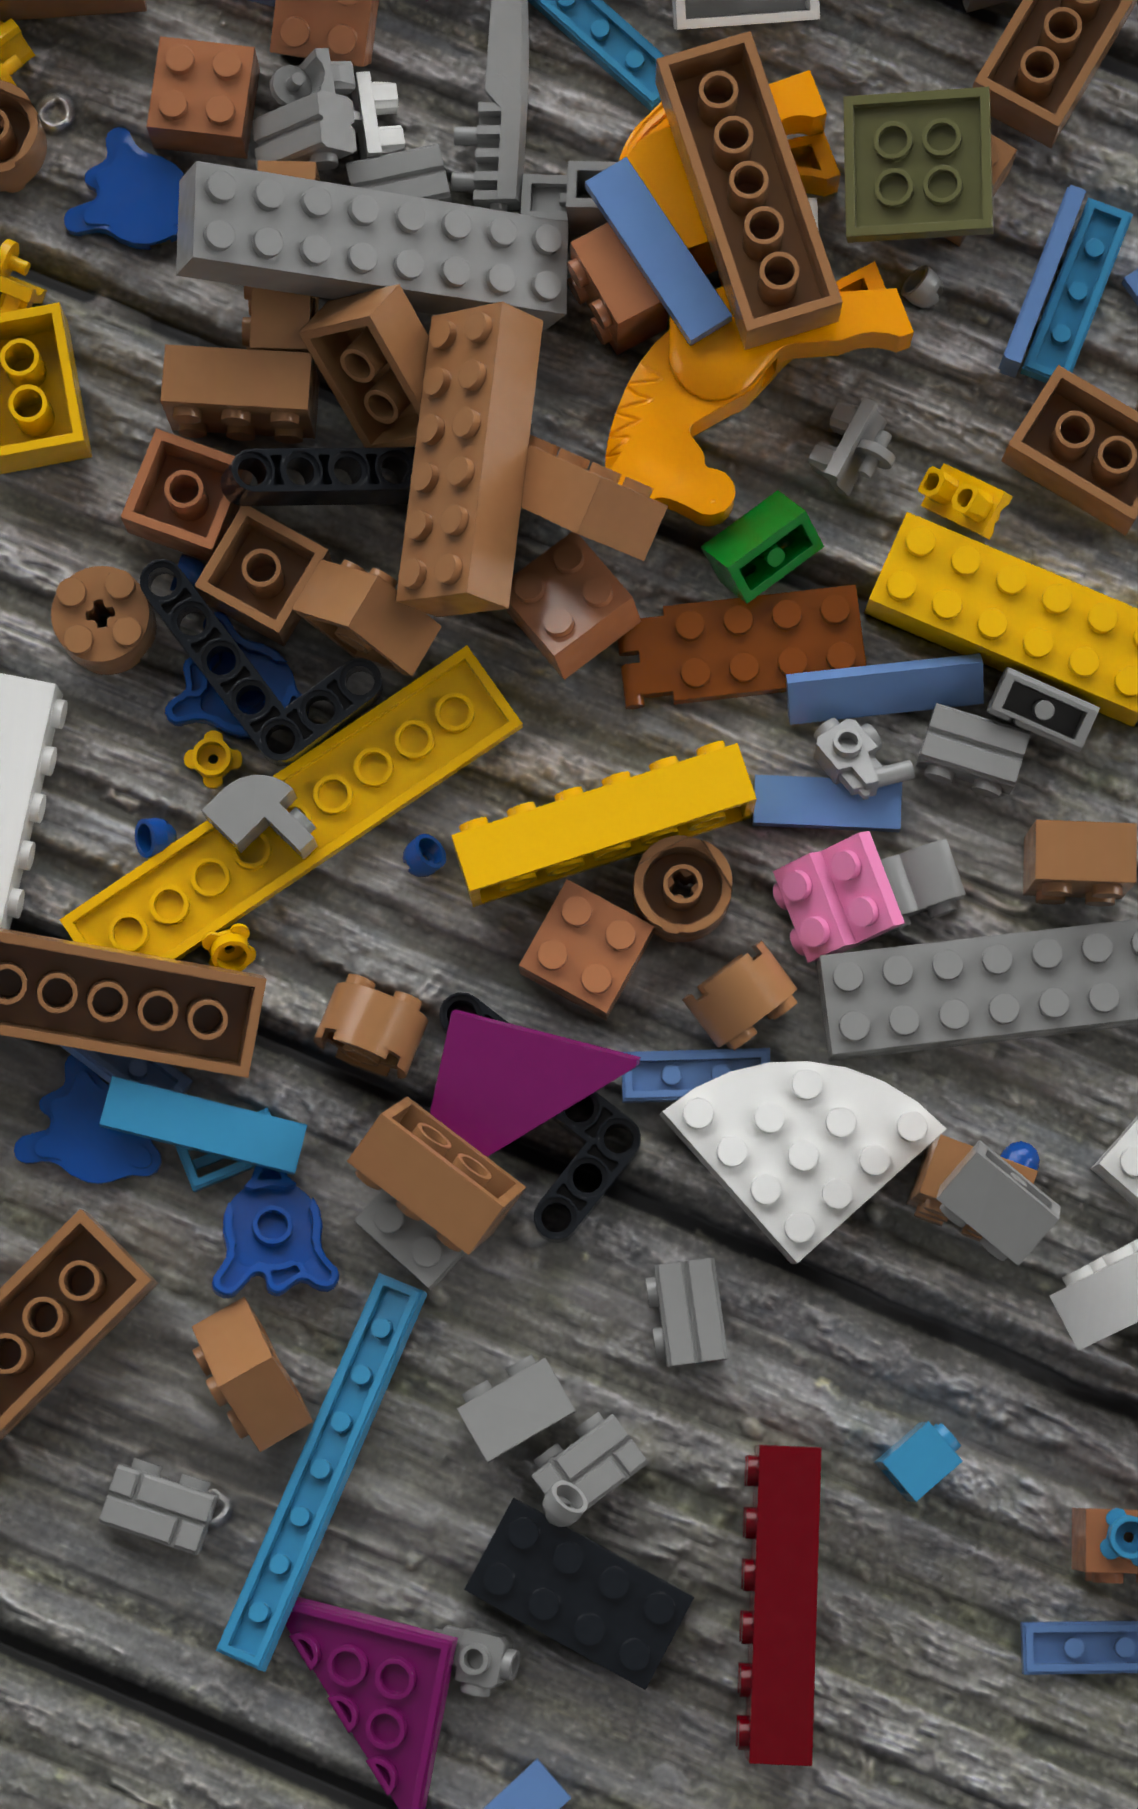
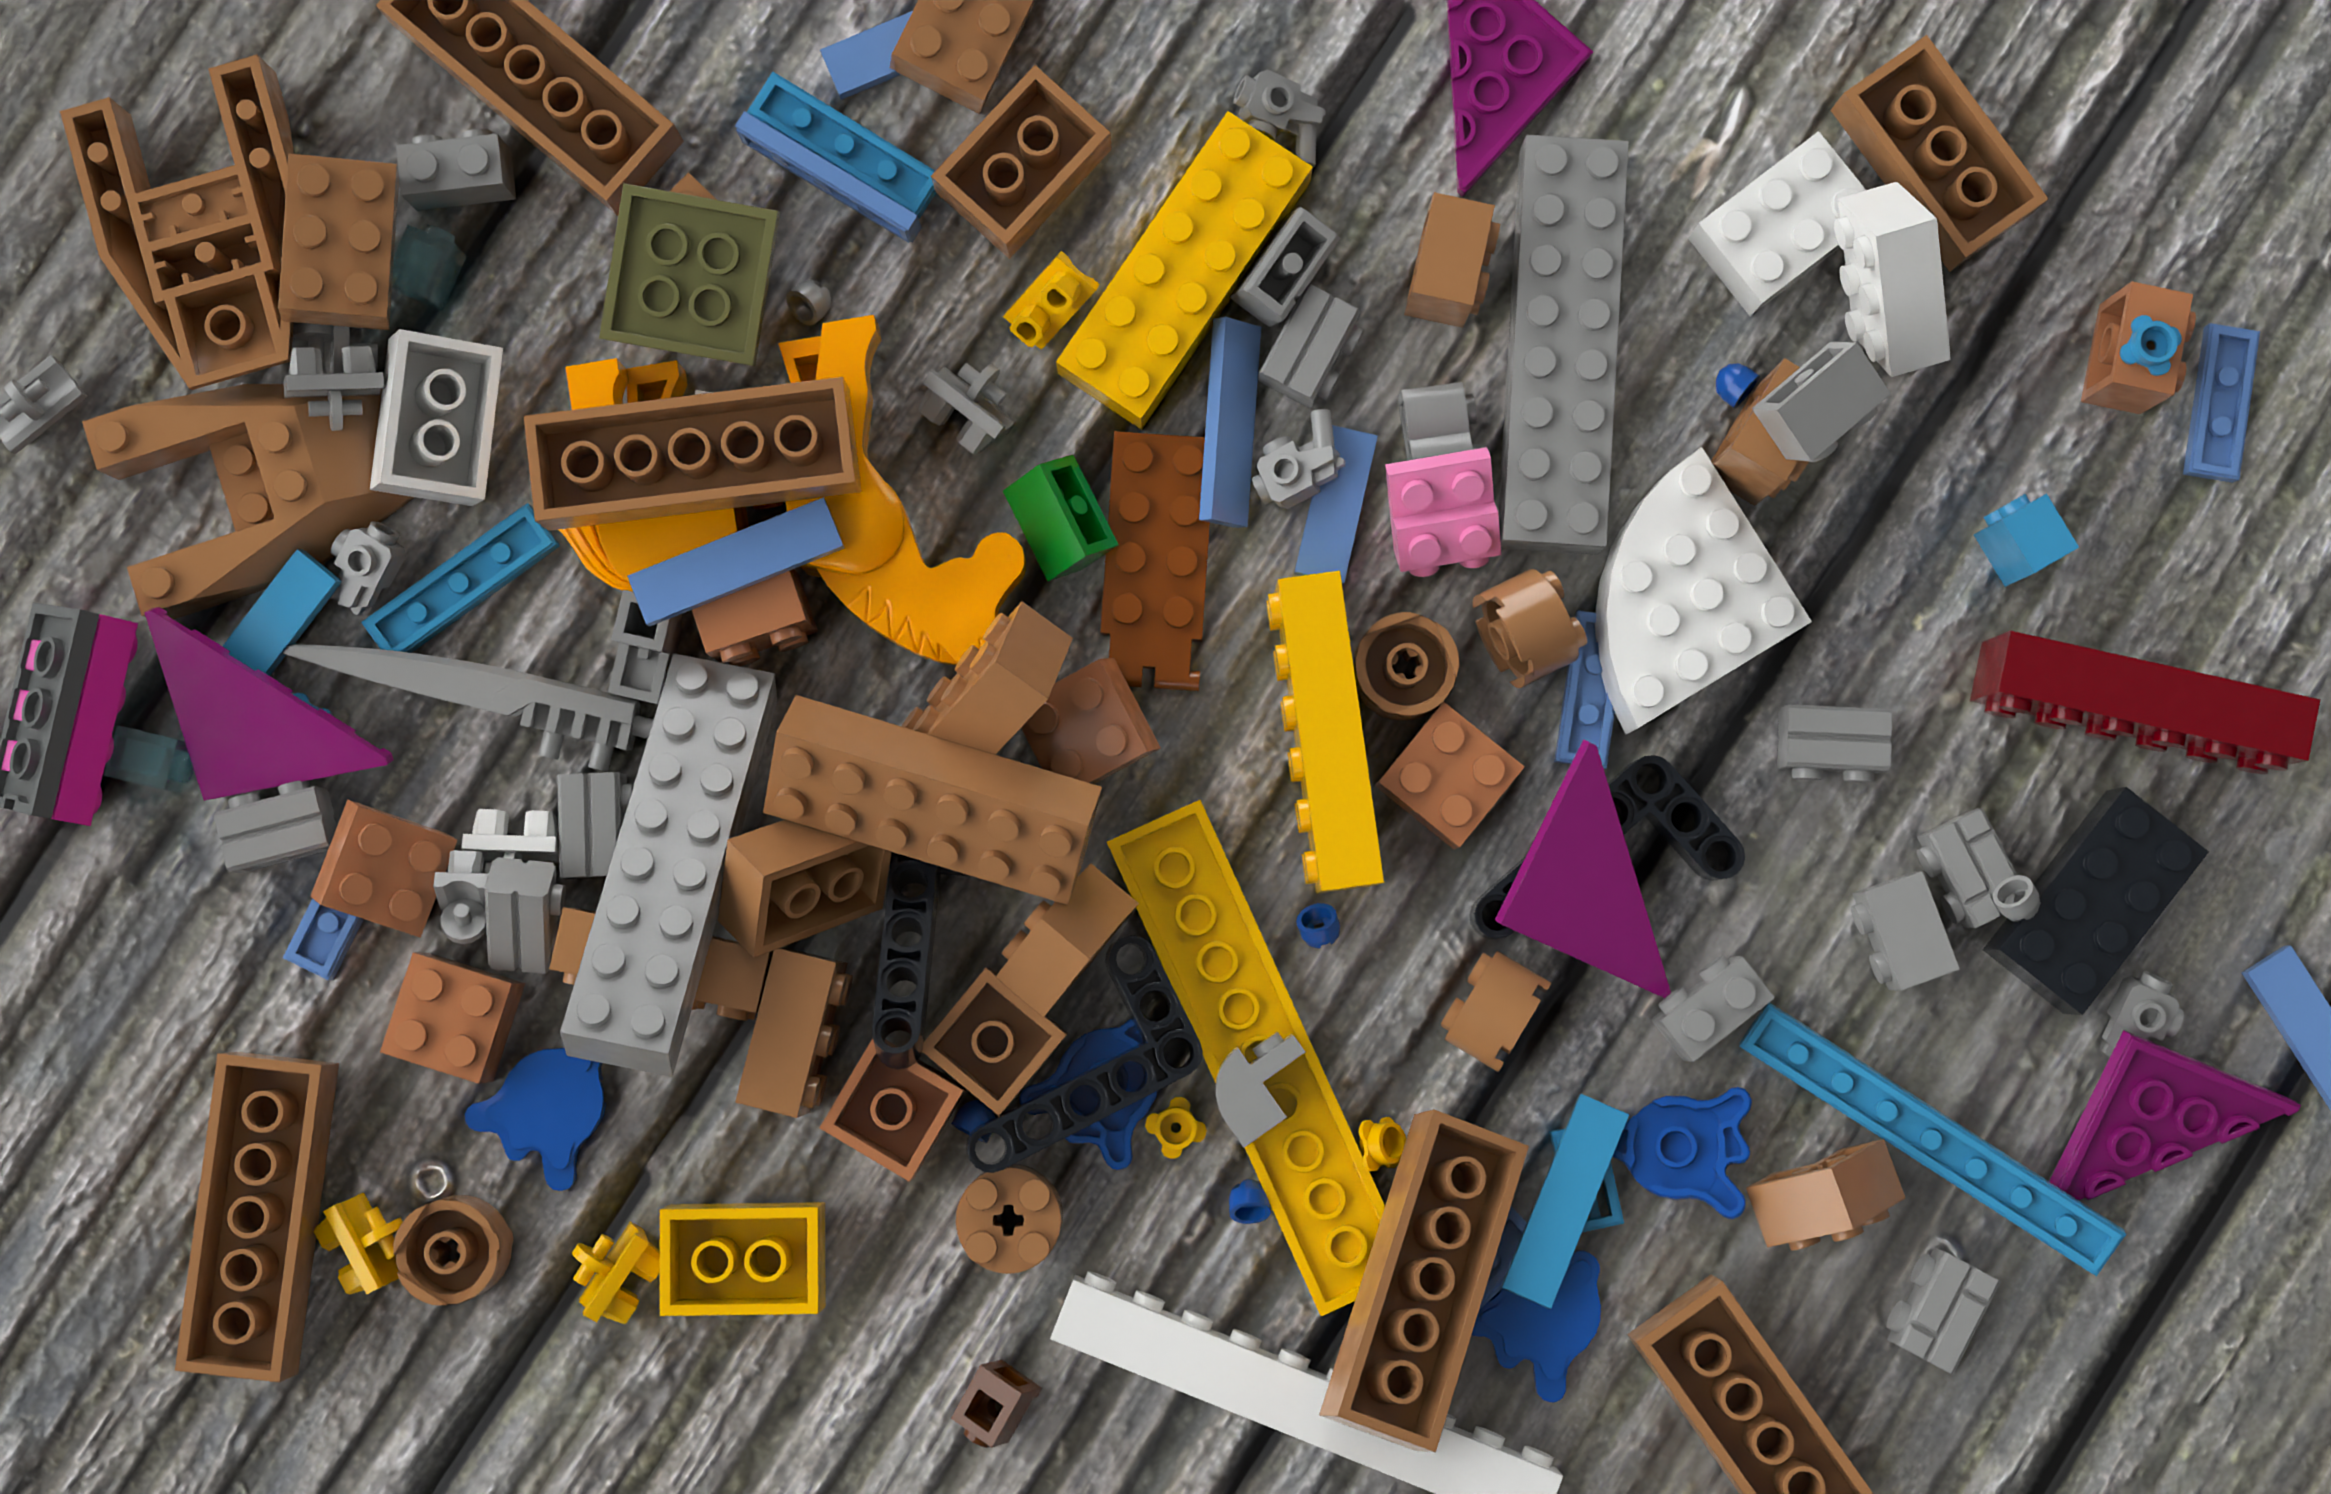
camera: 80 degrees left, 5 degrees up
medium nougat brick [347,1096,527,1255] -> none

